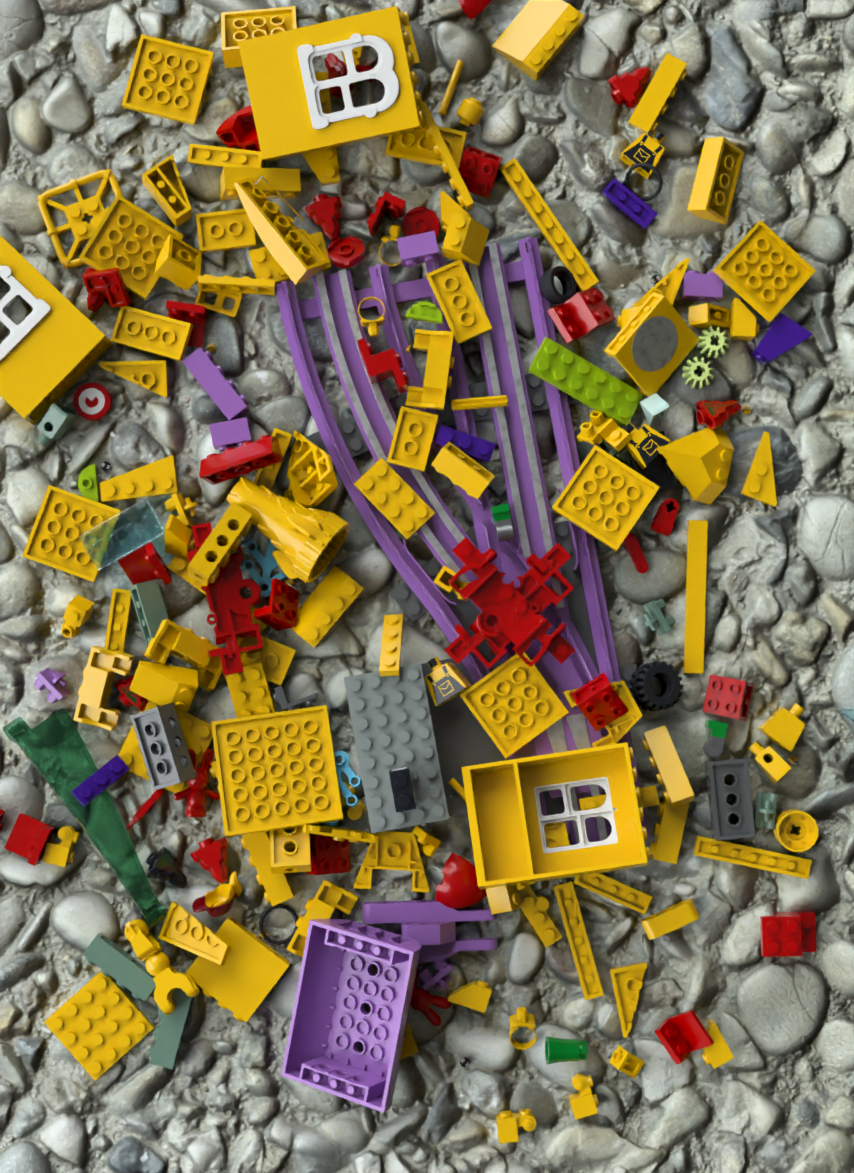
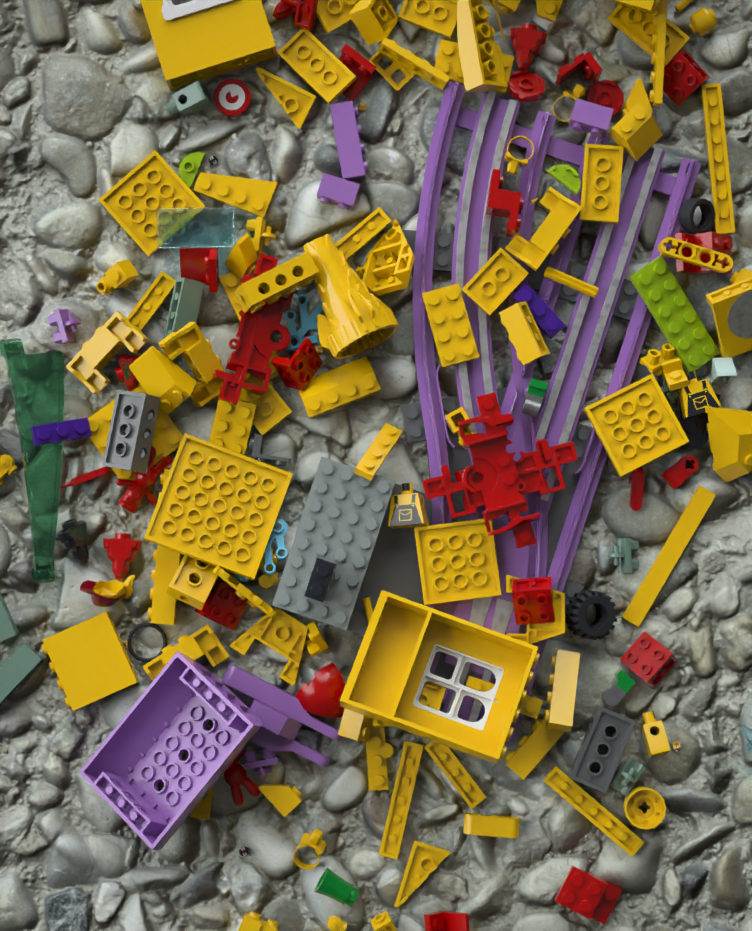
camera: 25 degrees right, 0 degrees up
yellow piece [124,919,199,1015] -> none
yellow wing [158,901,231,965] -> none
red slope [199,435,283,485] -> none
yellow torso [758,703,805,752] -> none
none -> yellow beam [657,237,733,273]

